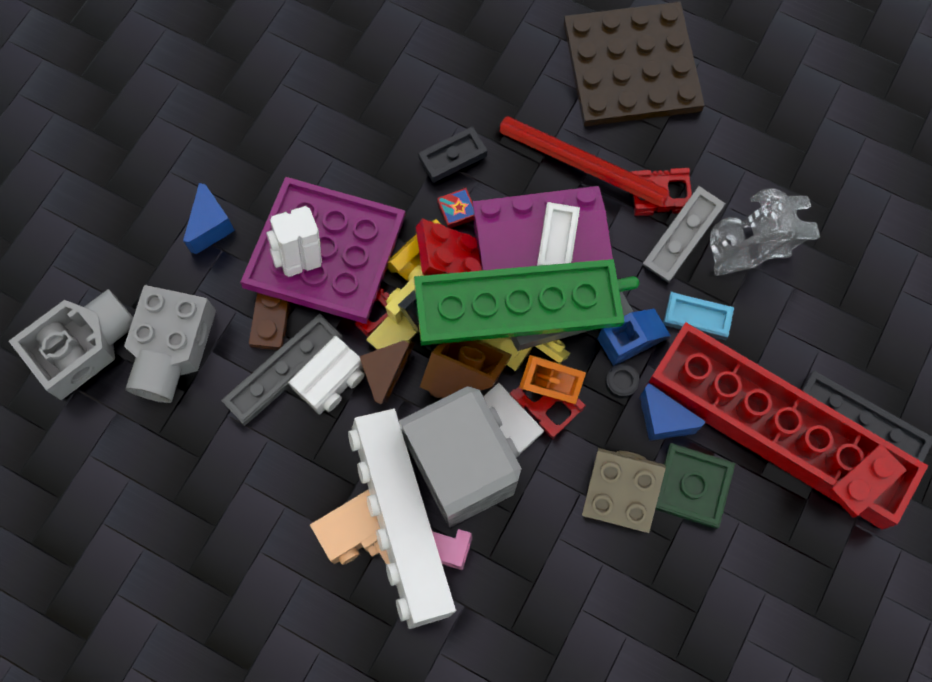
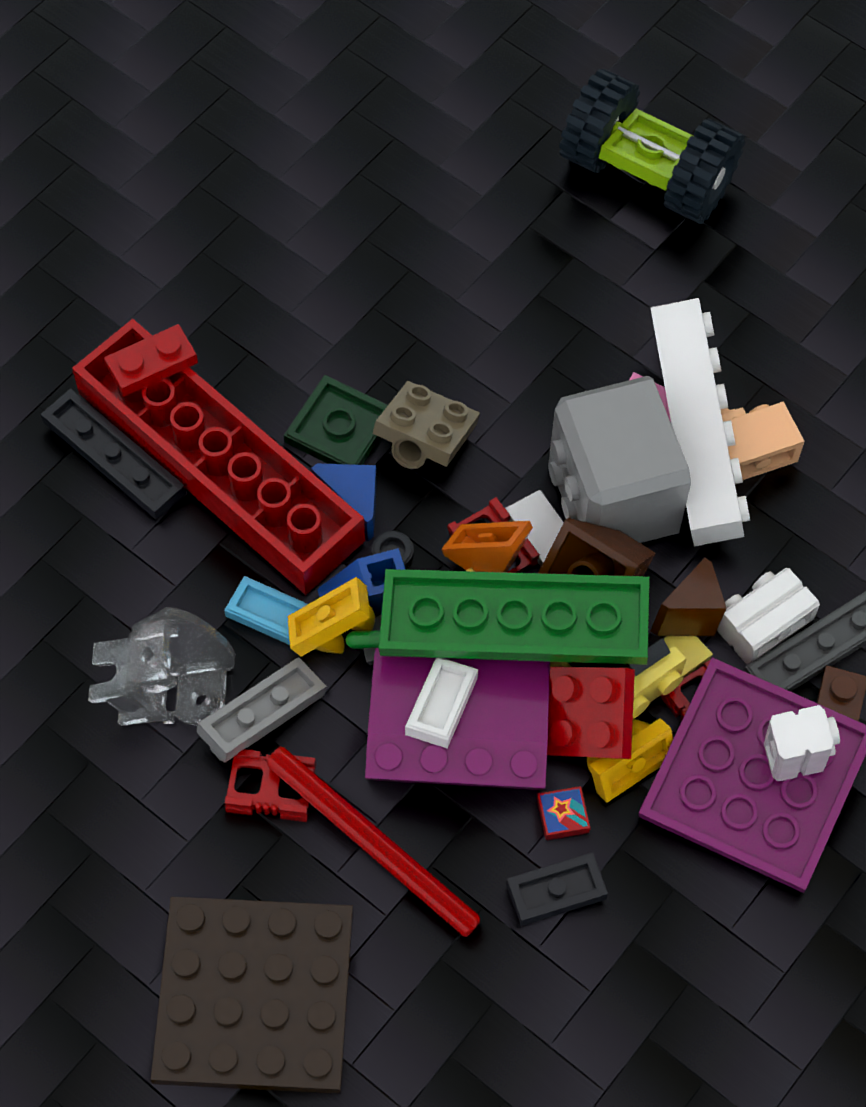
camera: 170 degrees left, 10 degrees down
none -> yellow tile [288,577,375,657]

